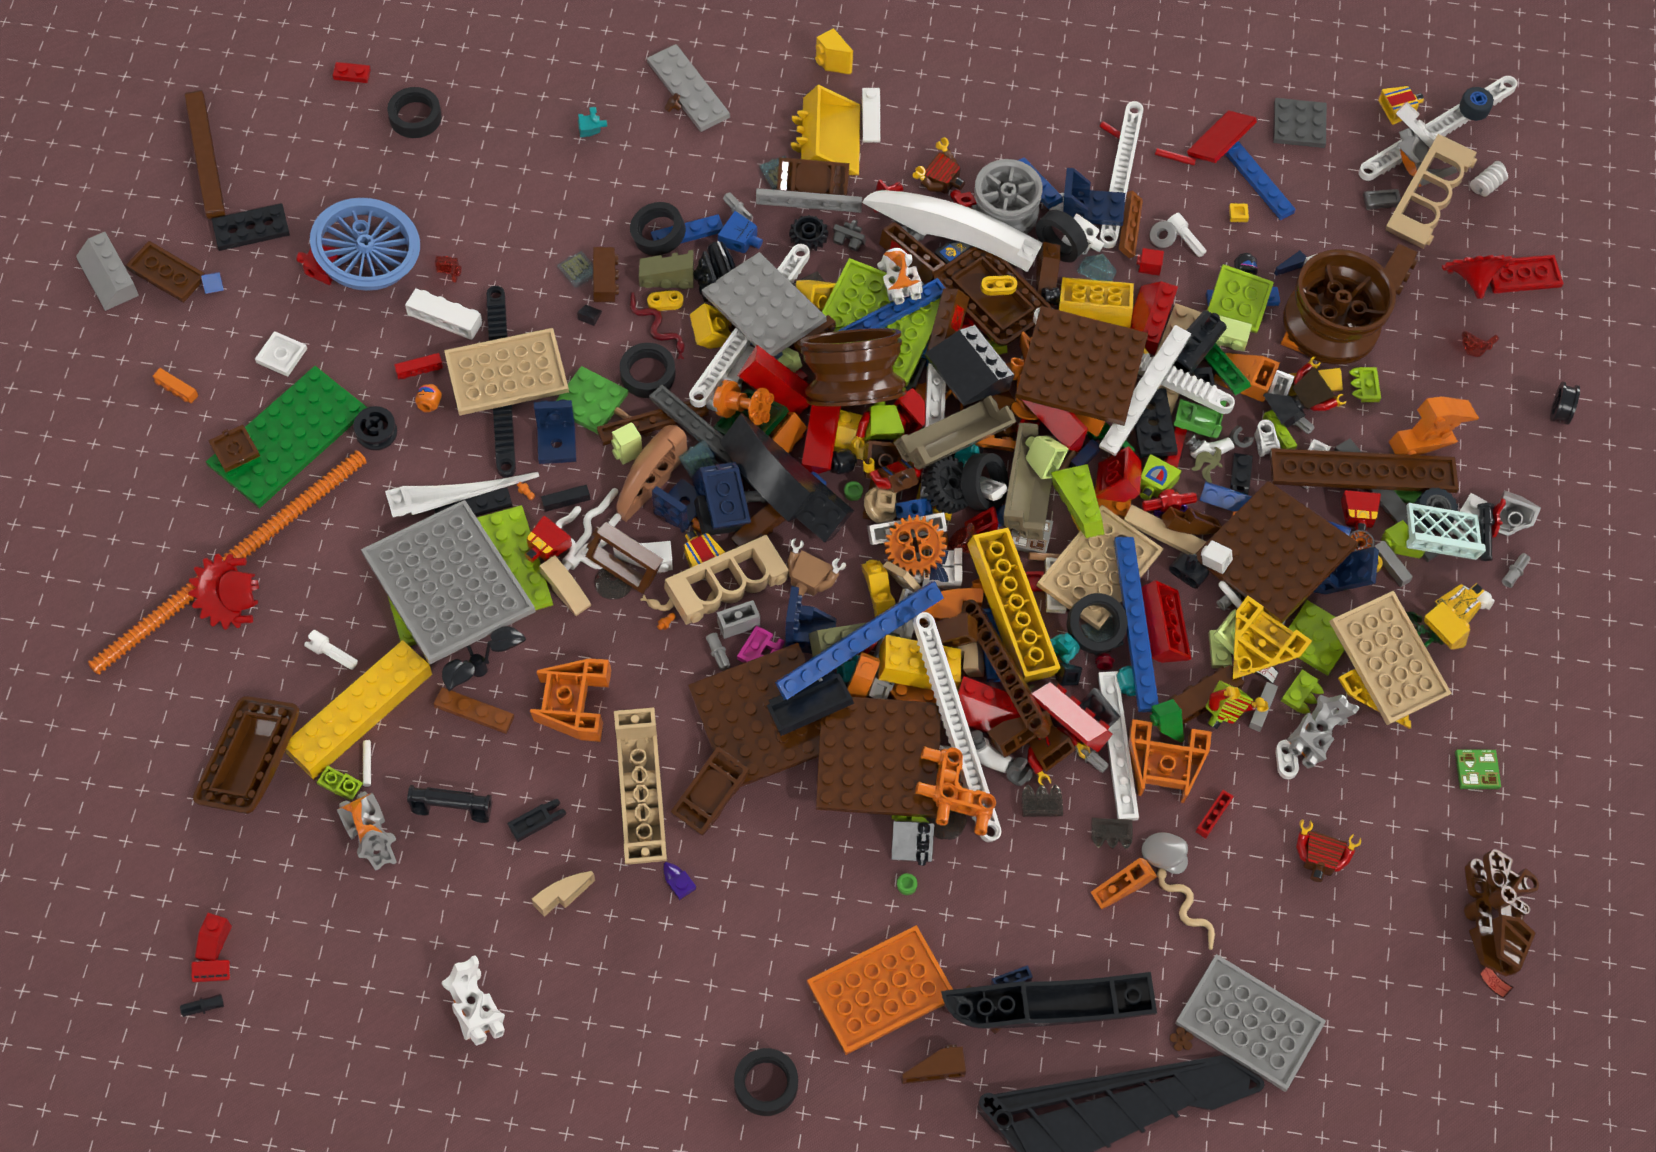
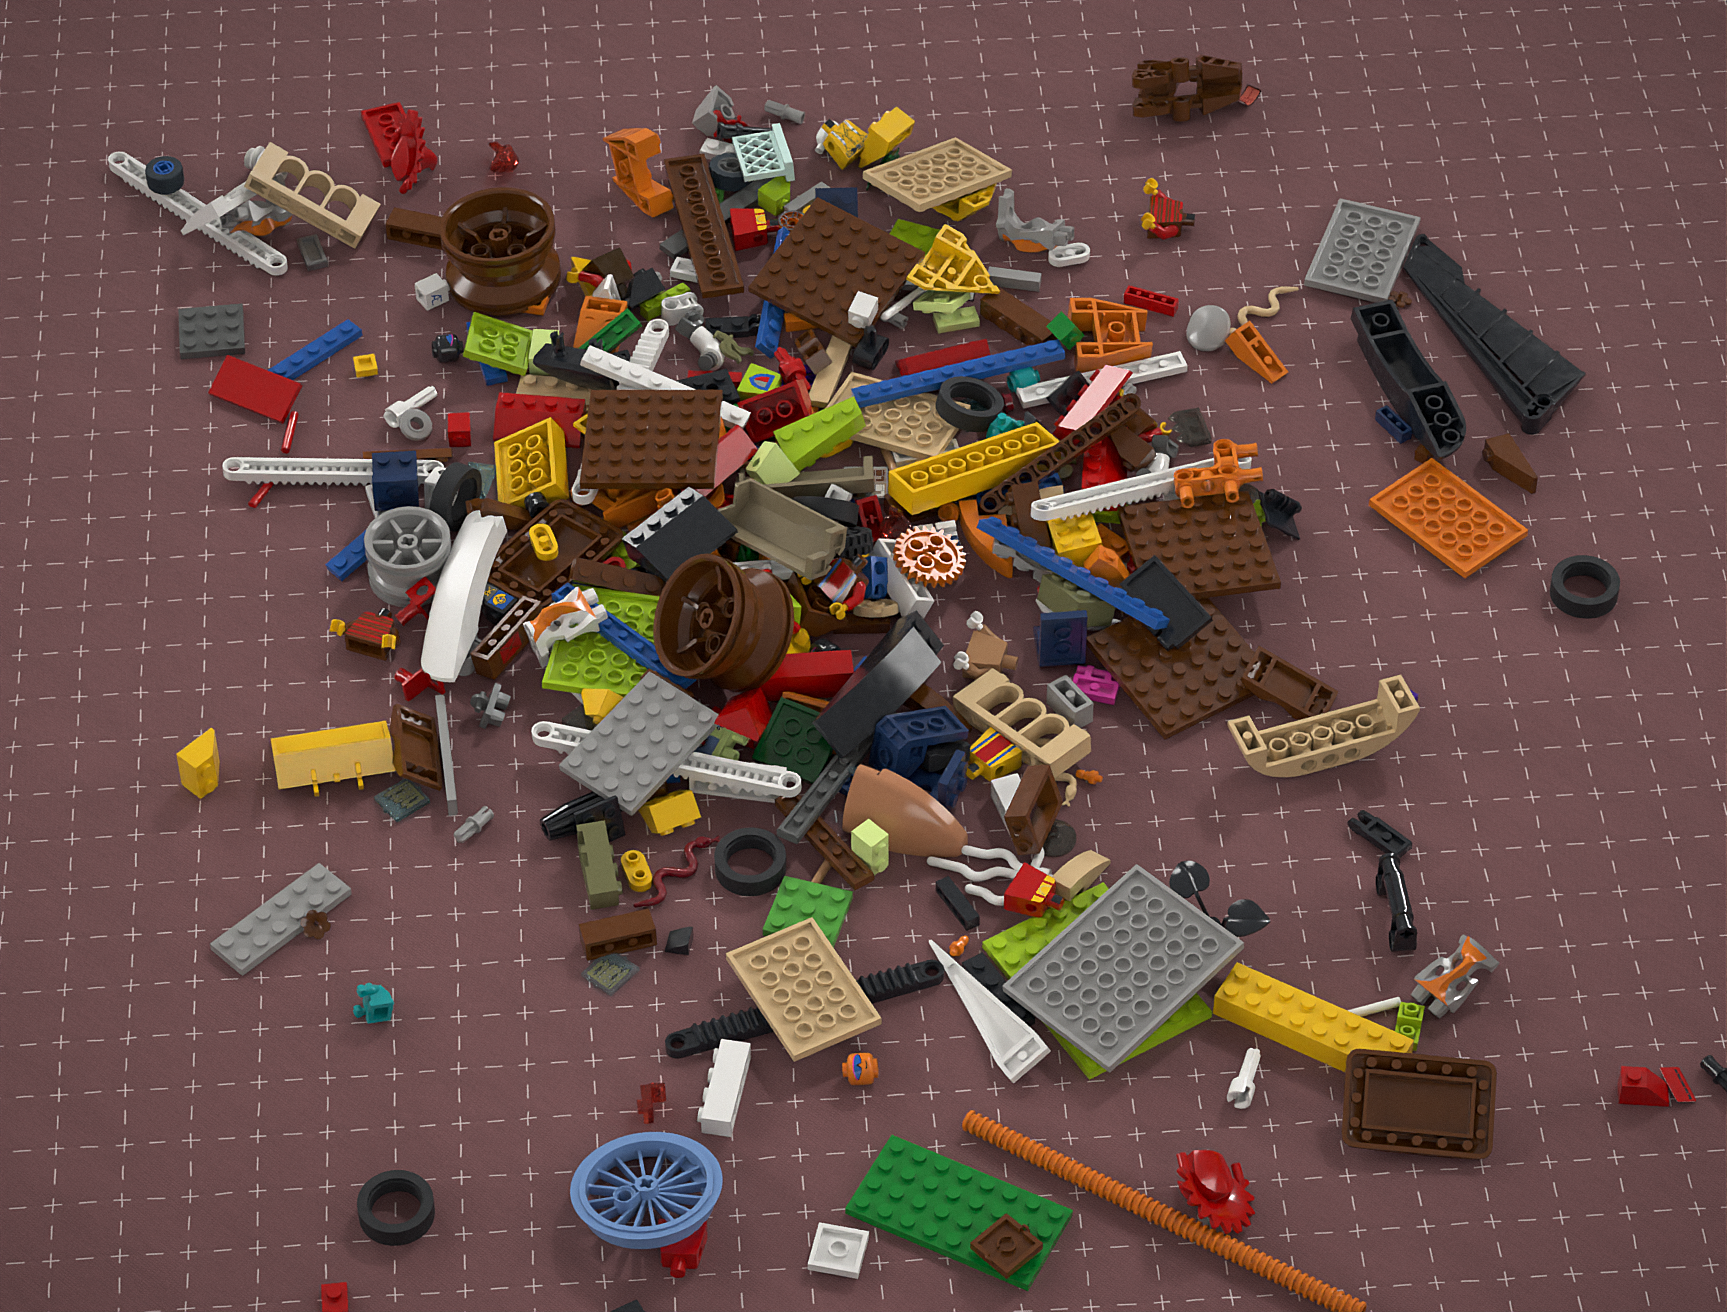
camera: 100 degrees left, 15 degrees down
black wheel [353,406,397,450] -> none
red piece [394,353,443,380] -> none
dark orange plate [433,687,514,734] -> none
white hips [442,955,505,1046] -> none
orange wedge [530,658,611,742] -> none
tan slope [532,871,595,917] -> none
dark blue bracket [534,399,576,464] -> none
black tyre [630,202,686,256] -> none
blue plate [651,214,723,244] -> none
light grey axle [706,633,730,670] -> none
orange piece [713,380,774,425] -> none
blue torso [718,211,763,253] -> none
black gear [789,215,828,251] -> none
bright green tile [844,481,863,501] -> none
yellow arch [861,560,895,617] -> none
white slope [862,88,880,142] -> none
tan slope [876,489,897,514] -> none
tan tile [883,561,922,592] -> none
bright green tile [897,873,917,895] -> none
clear smoke plate [1091,818,1133,849] -> none
bright green piece [1174,399,1227,439] -> none
torso [1206,680,1269,729] -> none
dark blue piece [1274,250,1307,276] -> none
lime plate [1281,670,1324,714] -> none
lime plate [1349,367,1381,402] -> none
torso [1378,86,1424,125] -> none
bright green tile [1455,750,1501,789] -> none
black wheel [1550,382,1580,425] -> none

